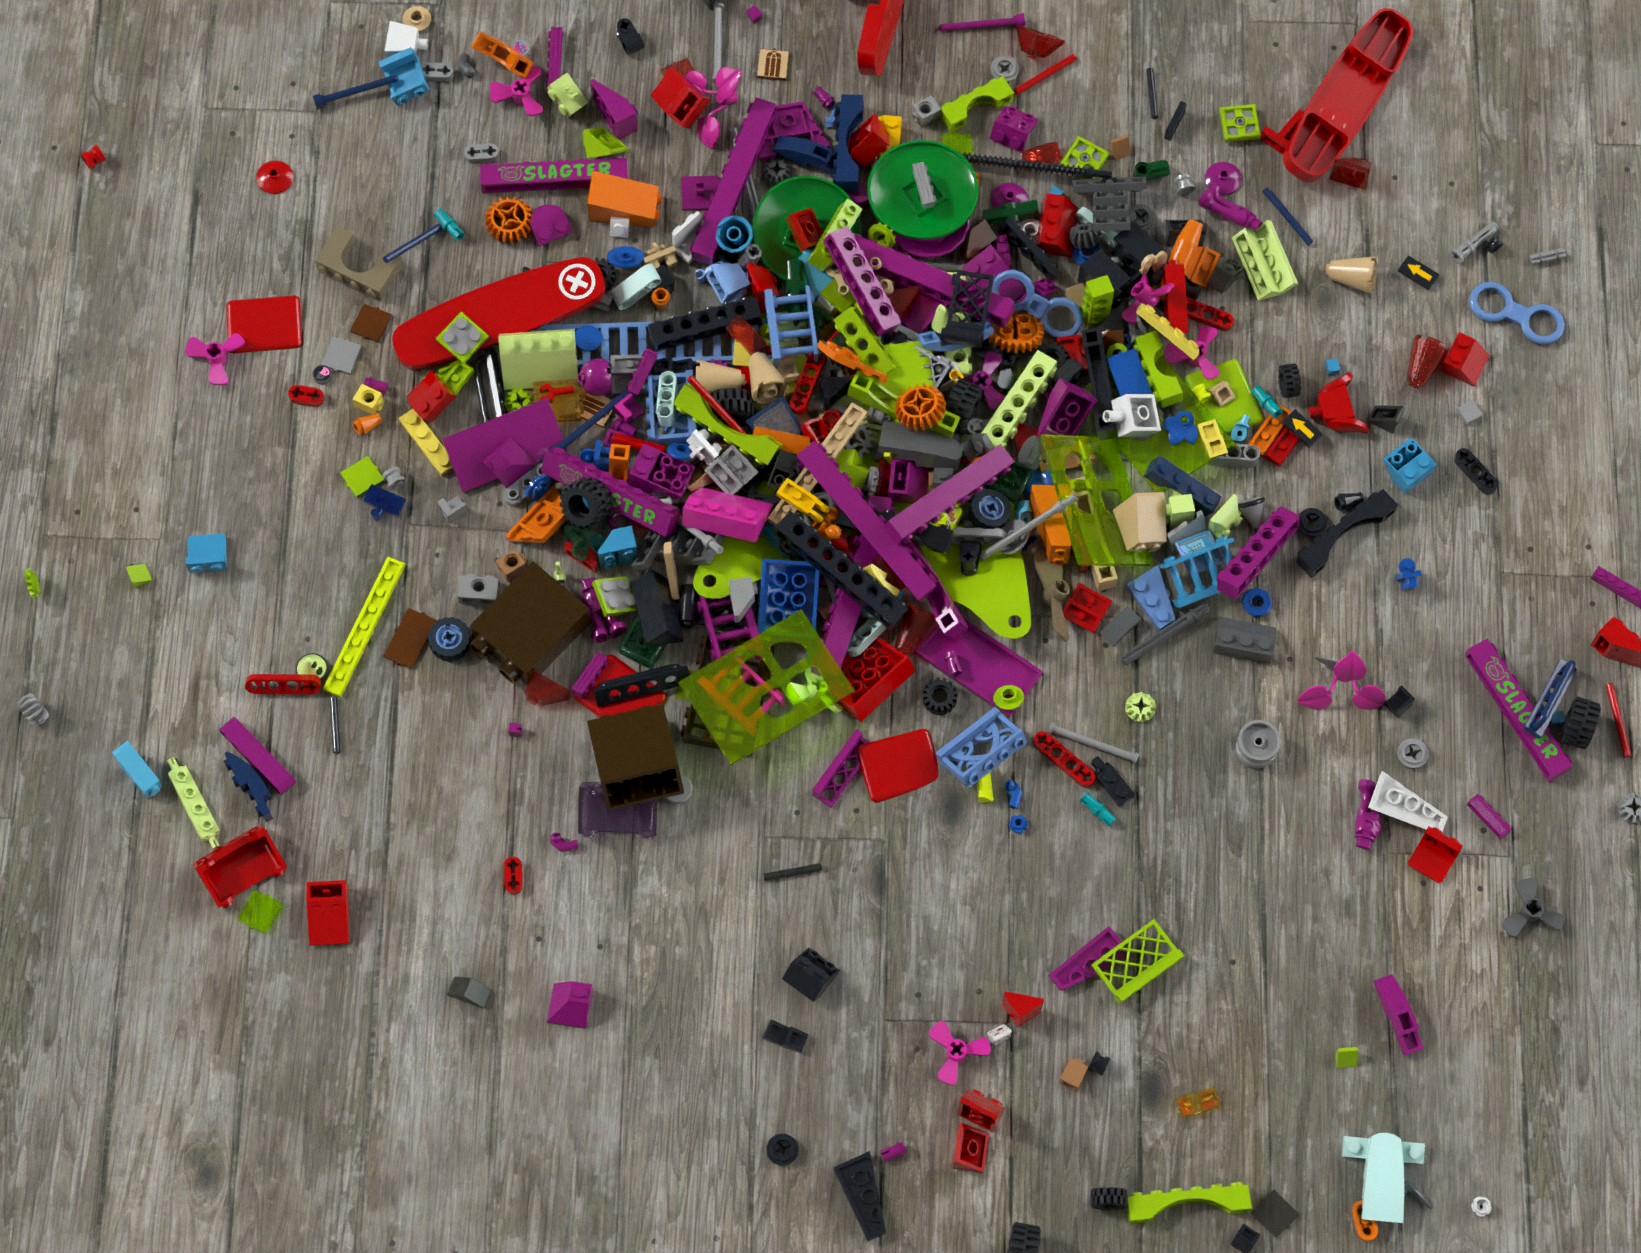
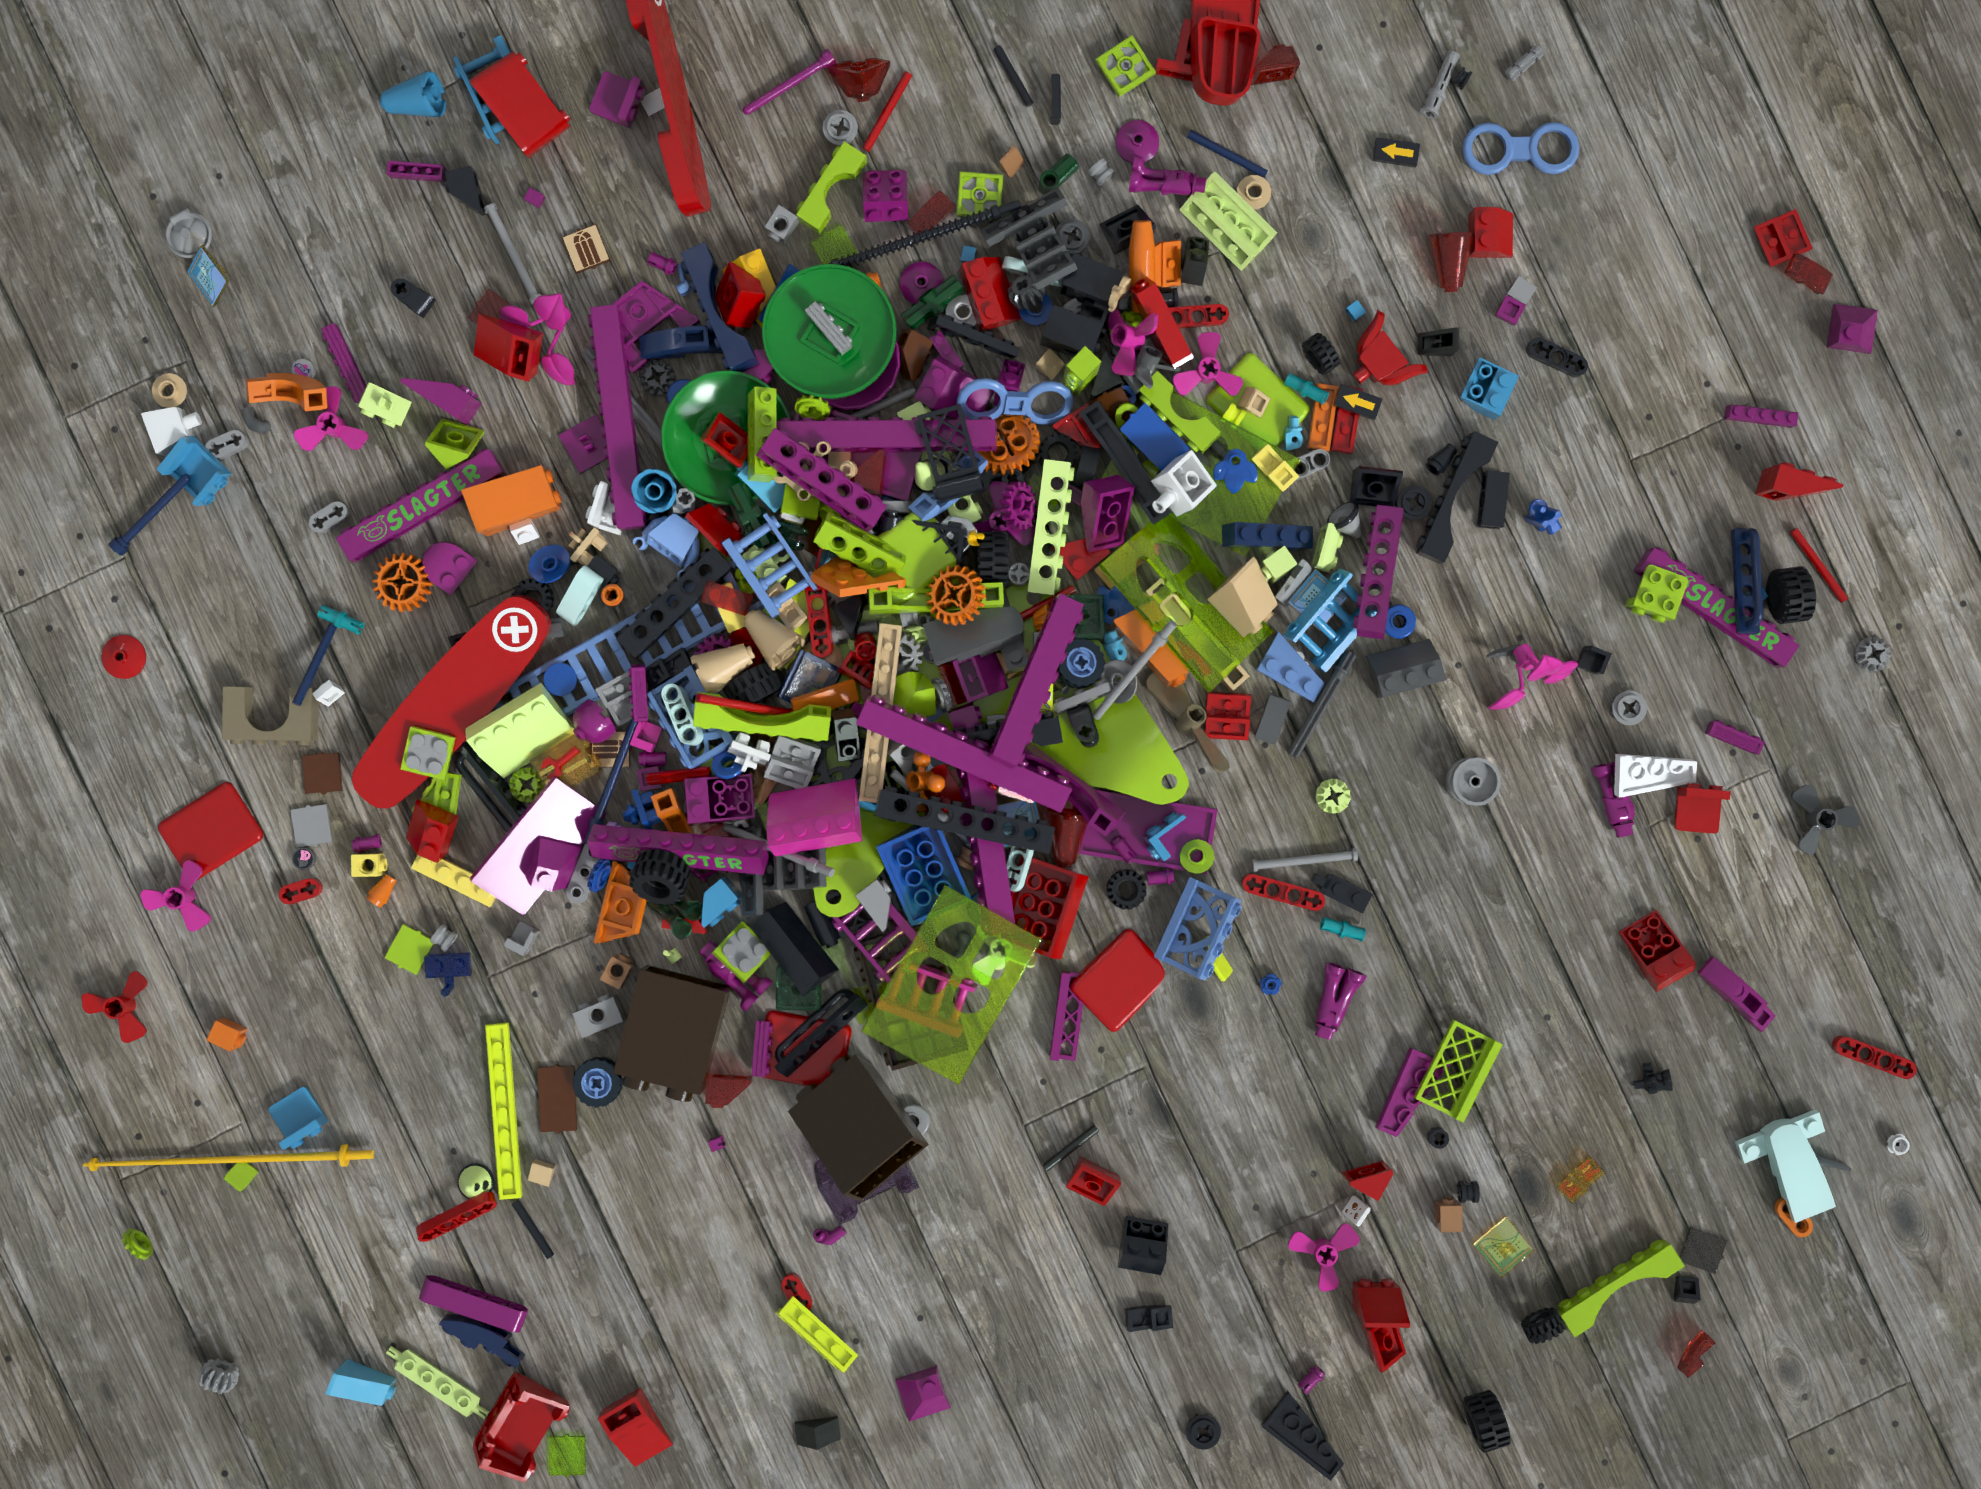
camera: 25 degrees left, 20 degrees up
tan tile [664,542,680,600] -> none
yellow hinge [776,478,830,523] -> none
light yellow slope [862,564,900,597] -> none
dark grey slope [960,433,995,462] -> none
blue arm [1004,780,1022,809] -> none
dark grey rock [1018,436,1043,470] -> none
light yellow plate [1136,303,1199,360] -> none
tan cone [1326,256,1378,294] -> none
lime slope [1335,1047,1358,1068] -> none
none -> red piece [82,971,148,1043]
none -> yellow piece [83,1144,374,1171]
none -> orange brick [206,1017,248,1052]
none -> white plate [312,680,345,707]
none -> tan slope [528,1159,556,1187]
none -> neon yellow fence [775,1296,858,1373]
none -> magenta gear [999,482,1038,530]
none -> red slope [1066,1156,1121,1206]
none -> dark azure bracket [1143,812,1186,861]
none -> magenta pin [1147,868,1174,886]
none -> tan piece [1237,175,1271,210]
none -> magenta piece [1315,962,1367,1040]
none -> black slope [1350,466,1403,507]
none -> black bush [1427,1127,1449,1149]
none -> clear yellow piece [1473,1217,1535,1278]
none -> black piece [1477,470,1510,530]
none -> magenta plate [1495,295,1526,326]
none -> red slope [1619,910,1696,993]
none -> lime bracket [1625,565,1688,623]
none -> black piece [1633,1062,1673,1094]
none -> red beam [1832,1035,1917,1079]

